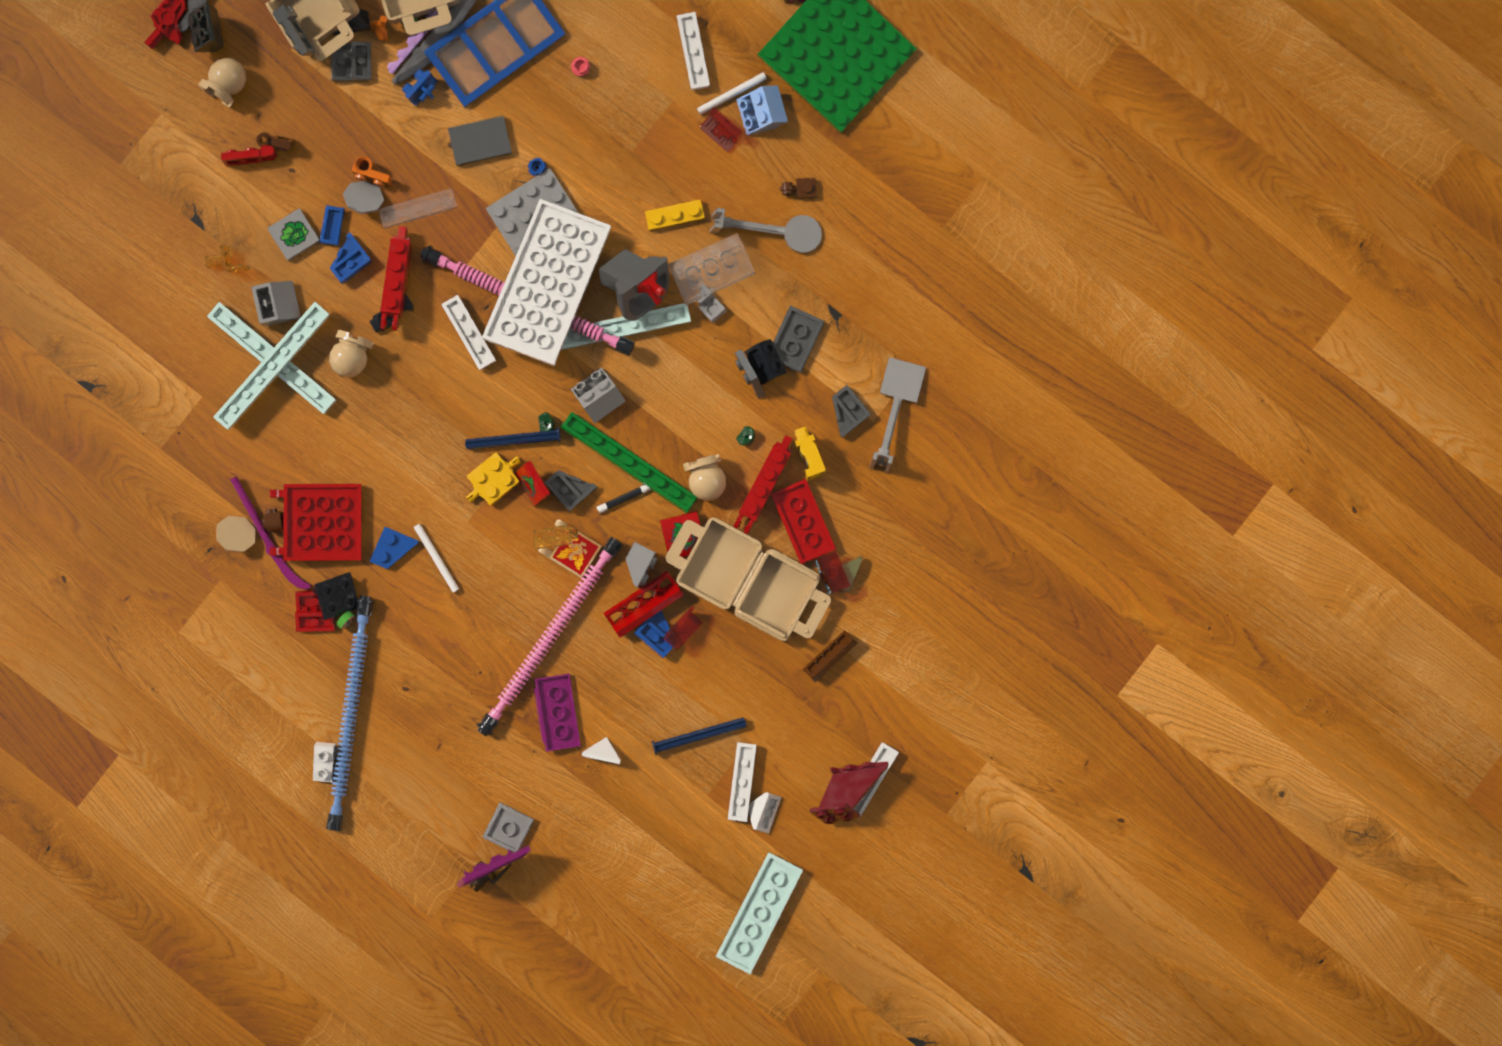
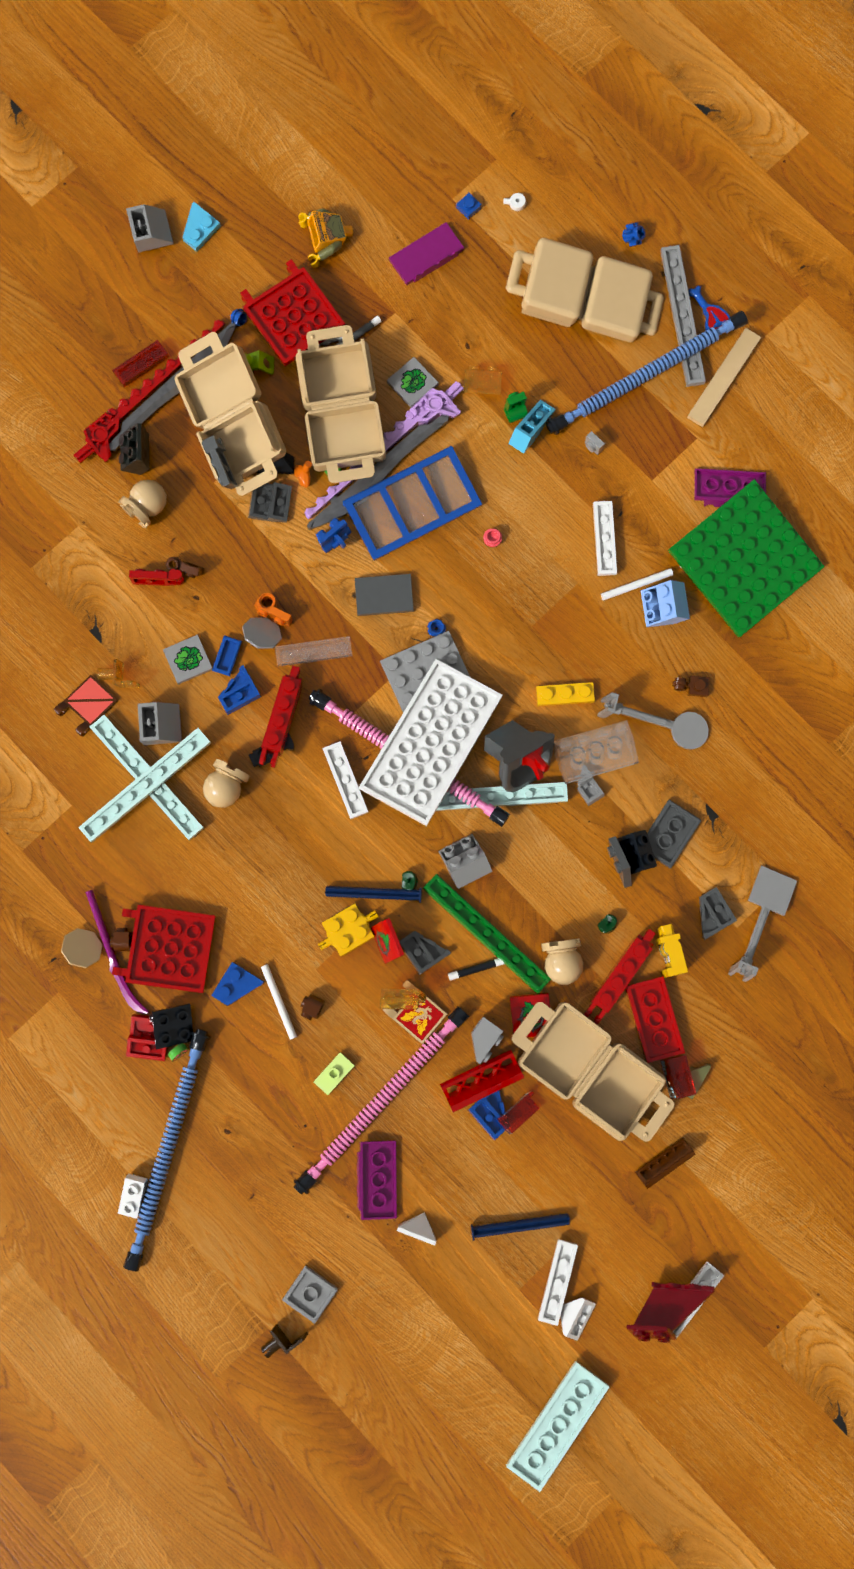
camera: 10 degrees right, 5 degrees down
magenta piece [457,846,531,888] -> none
clear red panel [700,107,742,152] -> none
none -> flag [54,675,118,737]
none -> reddish brown plate [300,994,325,1020]
none -> yellowish green plate [314,1052,355,1095]

